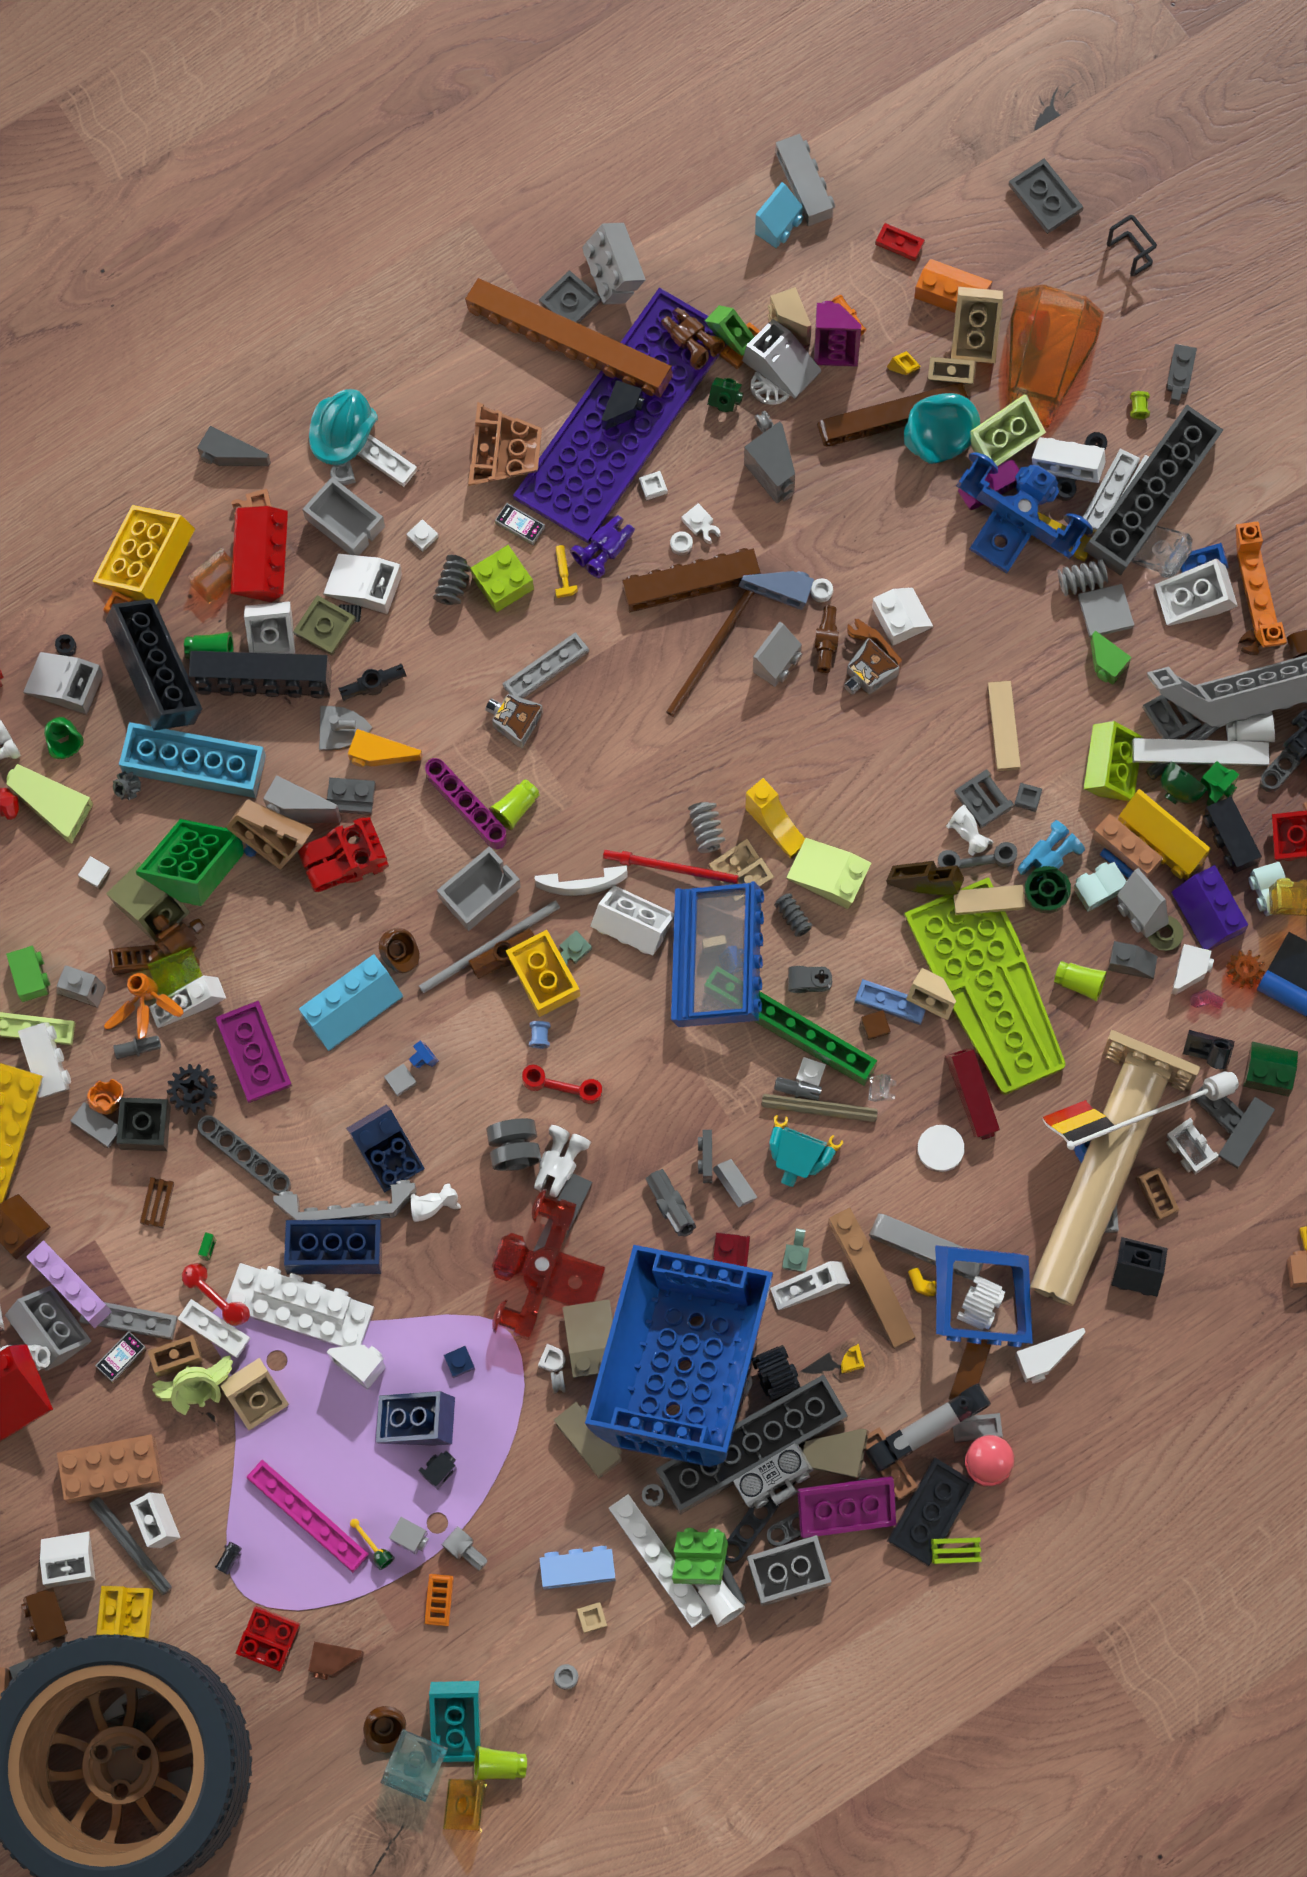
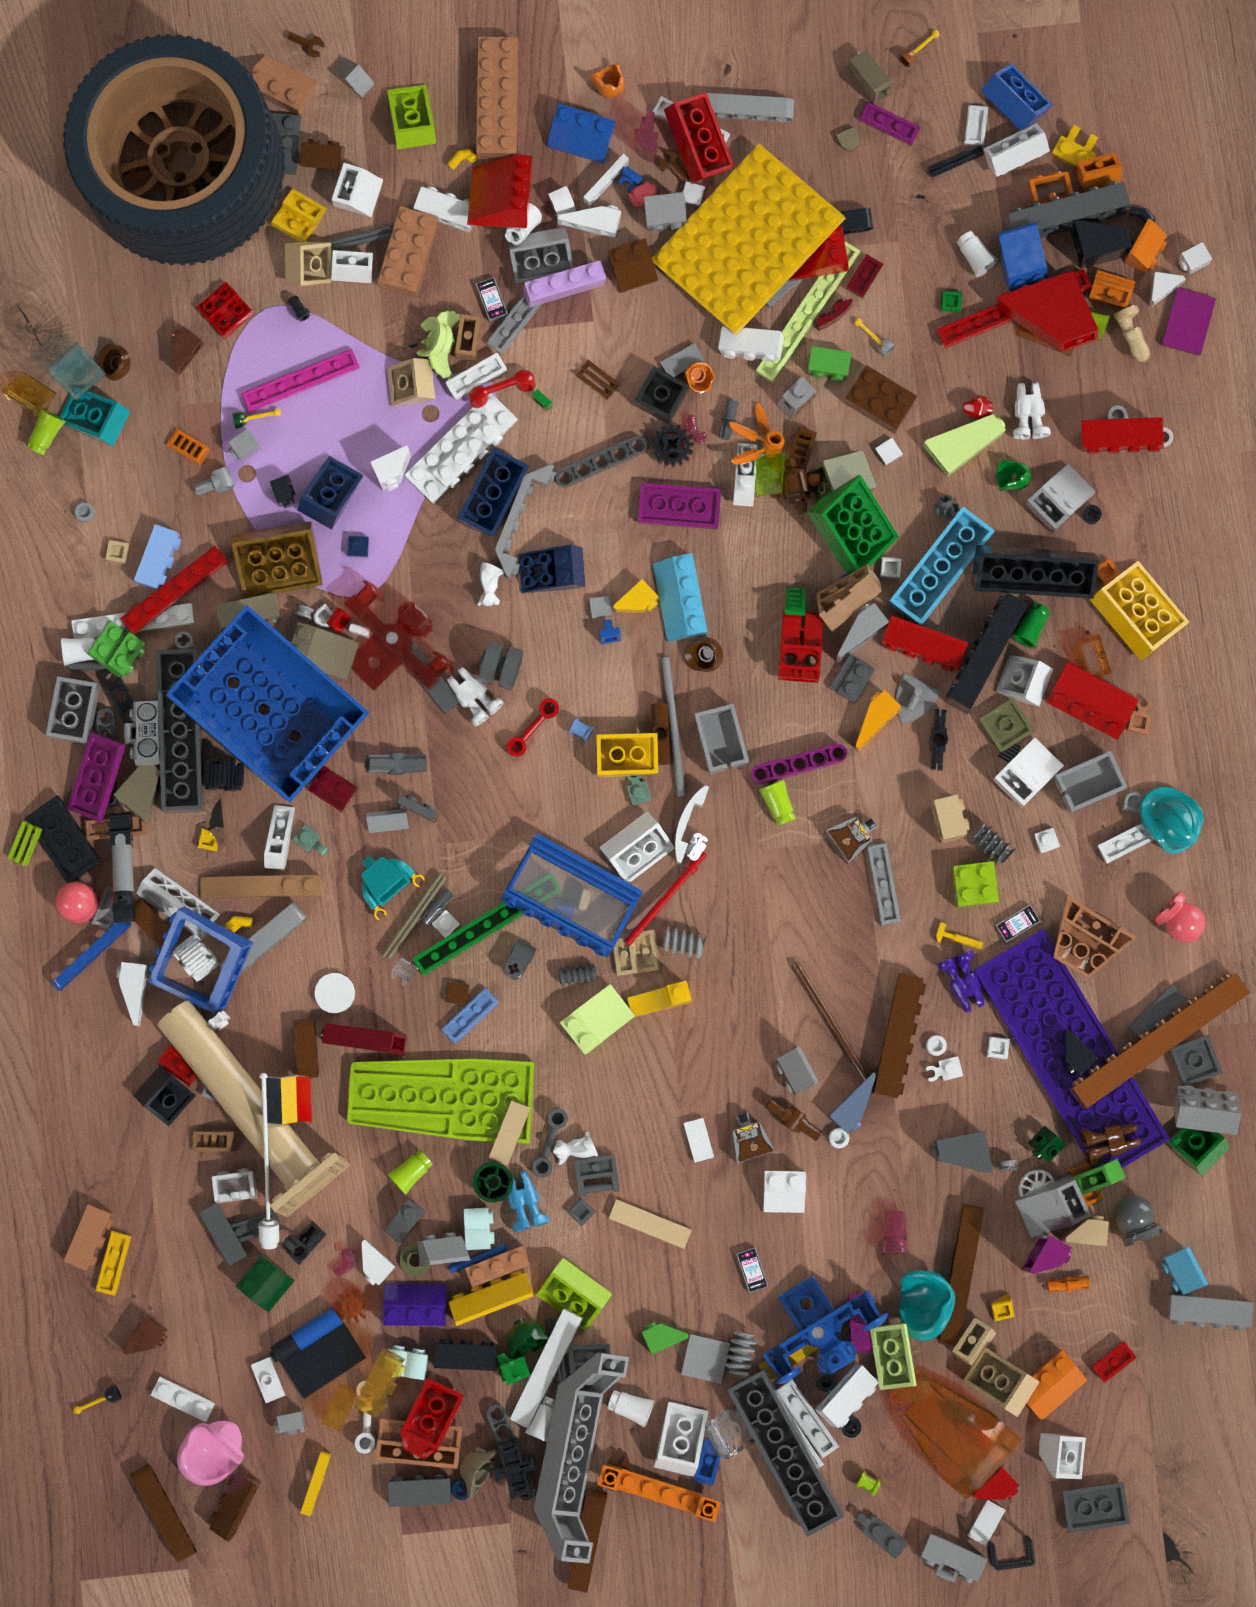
camera: 115 degrees right, 10 degrees up
dark grey slope [197,426,271,466] -> none
dark orange arm [847,619,902,670] -> none
dark brown slope [886,861,964,895] -> none
tan slope [906,968,956,1020] -> none
none -> blue beam [51,922,132,991]
none -> red plate [120,546,228,635]
none -> white fence [136,868,220,940]
none -> red plate [157,1044,198,1087]
none -> white plate [208,1011,230,1031]
none -> pearl gold slope [232,521,323,599]
none -> tan slope [285,242,331,286]
none -> reddish brown beam [294,1019,319,1078]
none -> red tile [326,607,351,634]
none -> white tile [349,624,371,639]
none -> white brick [413,186,473,233]
none -> white plant [607,1390,654,1428]
none -> yellow slope [613,579,659,613]
none -> white tile [684,1118,714,1163]
none -> clear pink arm [686,415,707,444]
none -> white piece [686,833,707,860]
none -> tile [736,1247,769,1293]
none -> green slope [785,587,806,616]
none -> reddish brown brick [844,365,917,434]
none -> white tile [880,557,902,580]
none -> red slope [881,616,968,672]
none -> clear pink plant [881,1211,910,1254]
none -> light grey piece [920,1532,988,1584]
none -> tan brick [931,794,970,843]
none -> white tile [967,1499,1006,1546]
none -> red slope [971,1466,1019,1500]
none -> white slope [1039,1433,1086,1479]
none -> dark grey tile [1114,1195,1163,1247]
none -> dark grey tile [1128,984,1186,1036]
none -> coral tile [1153,891,1206,943]
none -> green slope [1168,1128,1230,1177]

